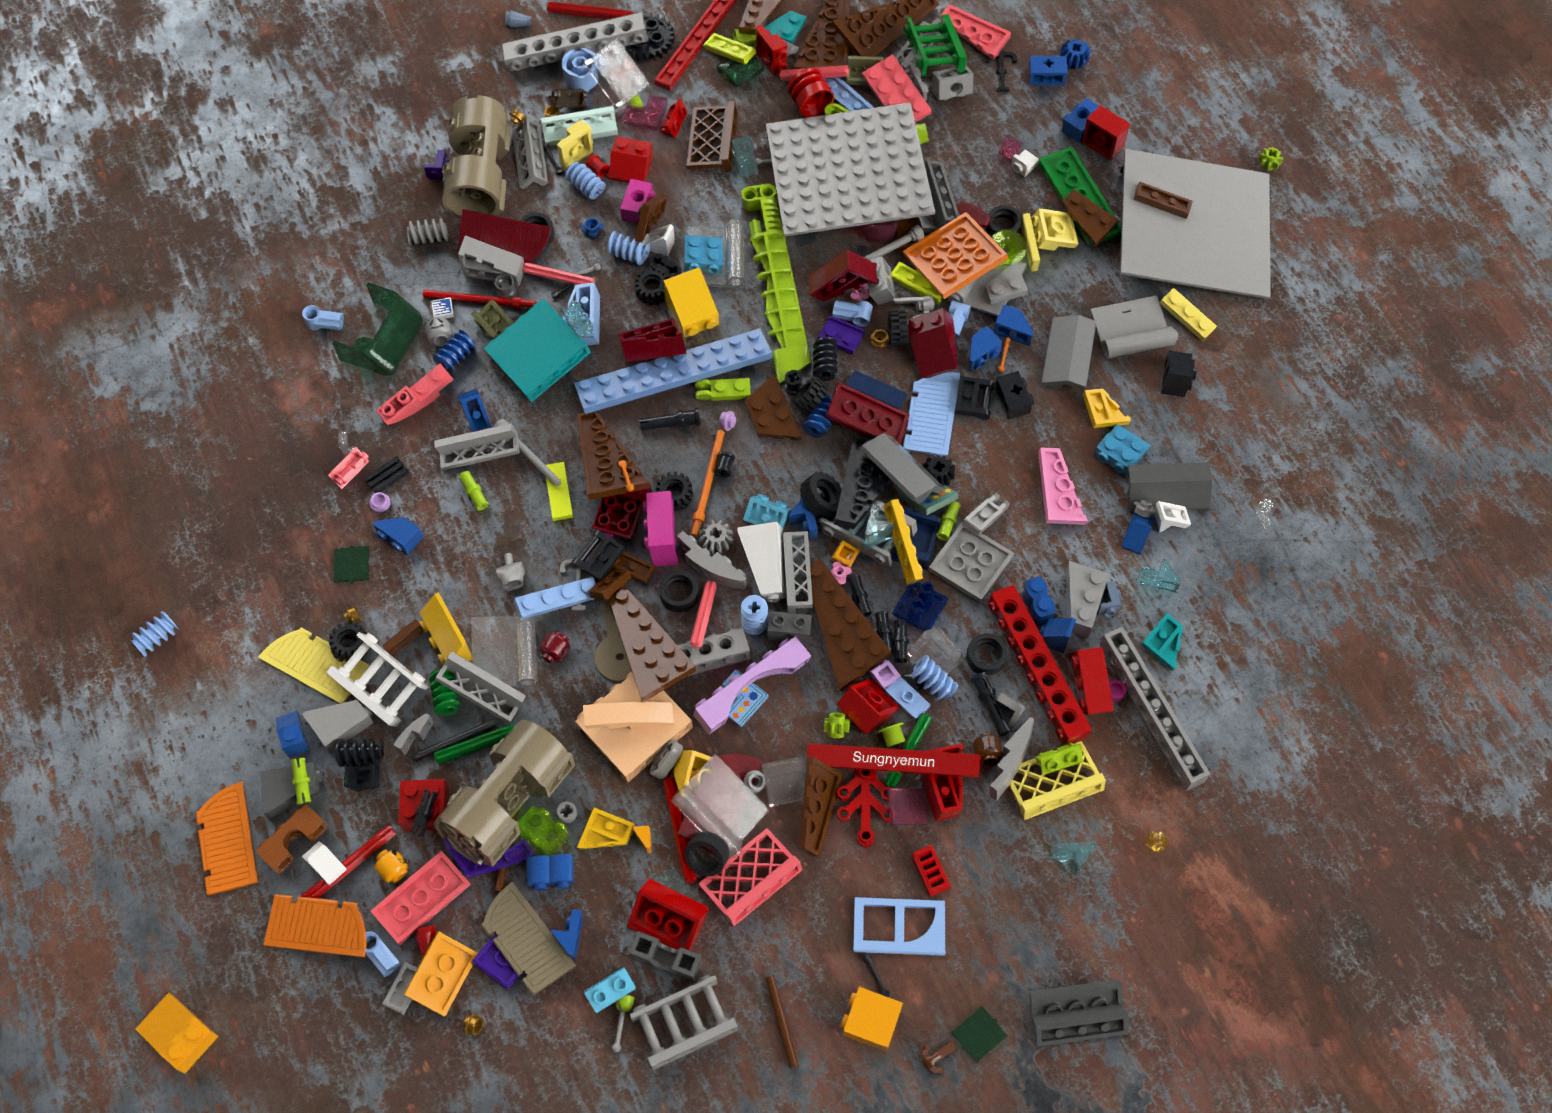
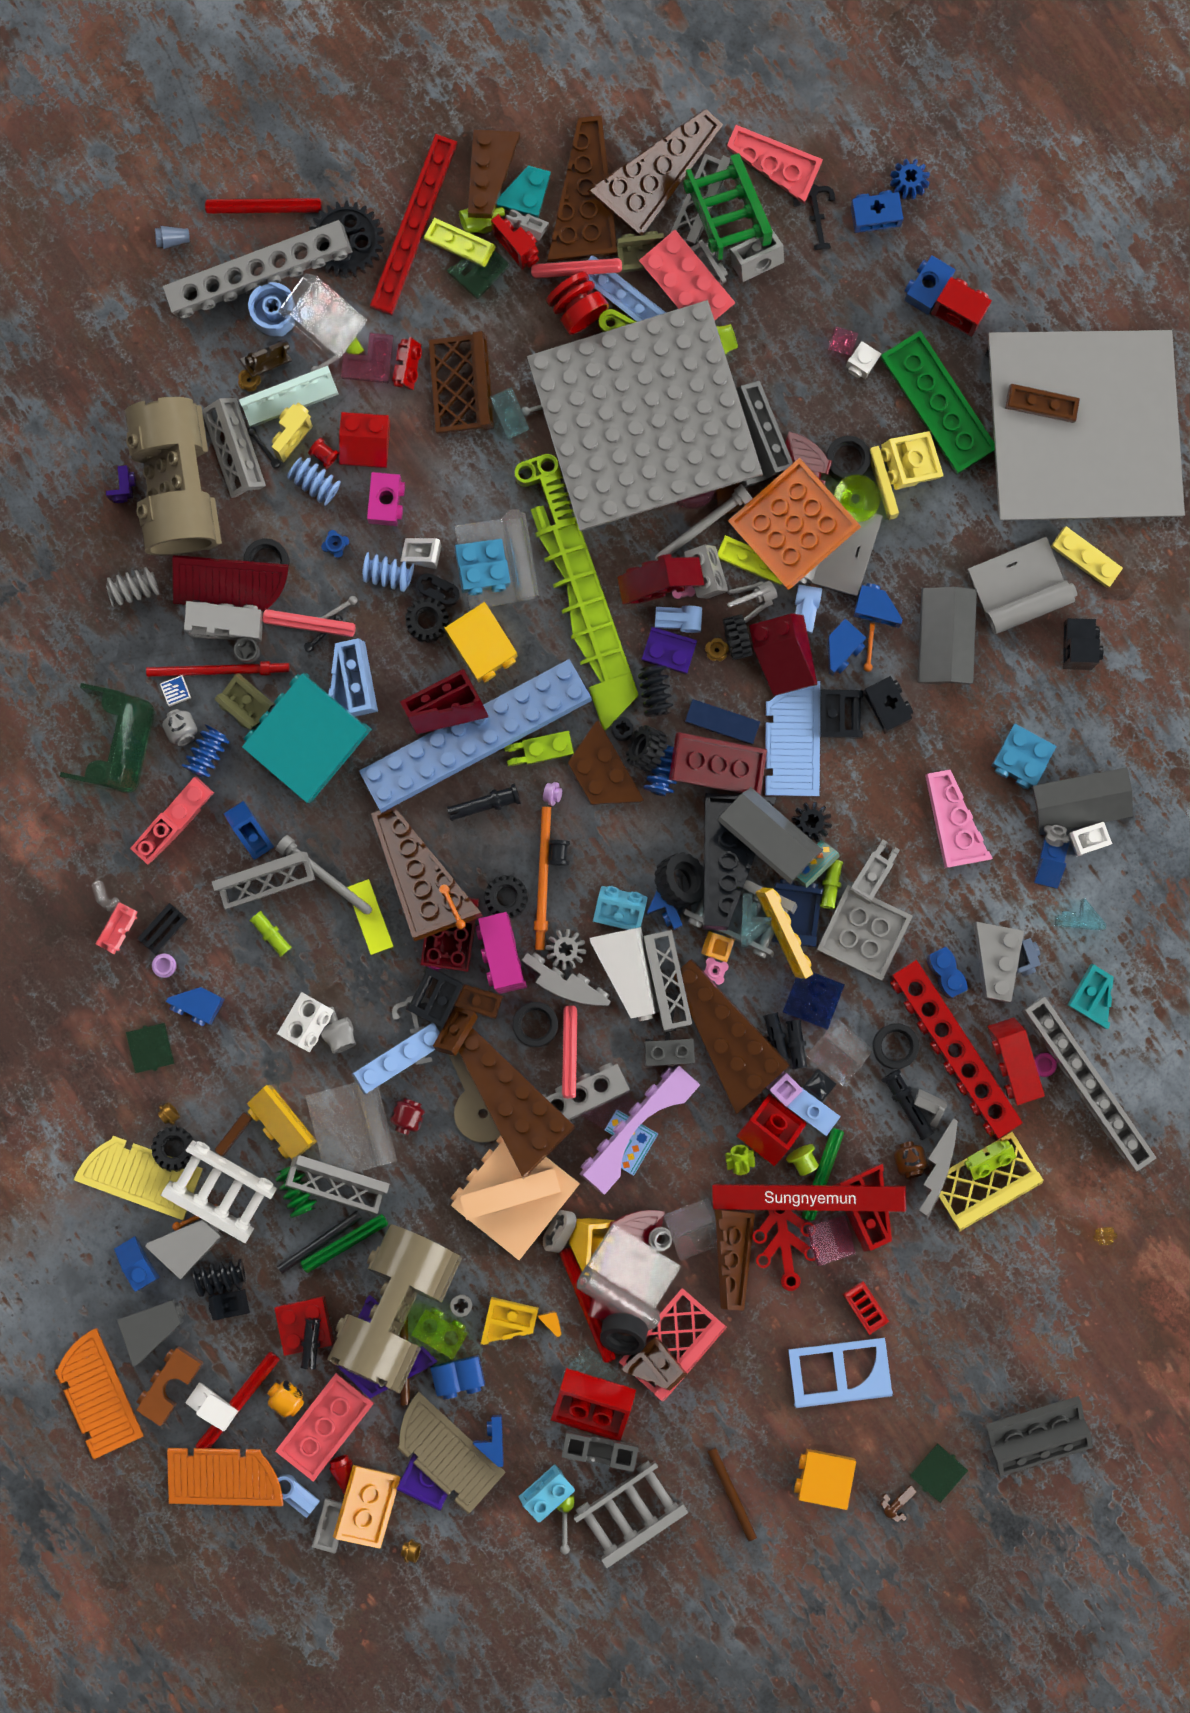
camera: 10 degrees left, 20 degrees up
light orange slope [135,992,219,1074] -> none
lime pin [291,758,312,805] -> none
light blue piece [302,305,344,331] -> none
light grey slope [393,713,434,756] -> none
pearl gold plate [509,108,526,125] -> none
clear light blue hinge [561,300,594,338] -> none
reddish brown wing [635,194,668,243] -> none
light blue piece [741,595,768,635] -> none
black pin [848,575,872,617] -> none
black hinge [863,954,890,998] -> none
light blue piece [911,655,958,701] -> none
light grey wing [985,262,1028,305] -> none
blue slope [1040,618,1077,654] -> none
clear light blue slope [1049,841,1097,874] -> none
reddish brown wing [1061,190,1119,248] -> none
yellow wing [1082,389,1131,428] -> none
lime gear [1258,147,1283,171] -> none
none -> white brick [277,992,334,1052]
none -> wing [622,1337,687,1391]

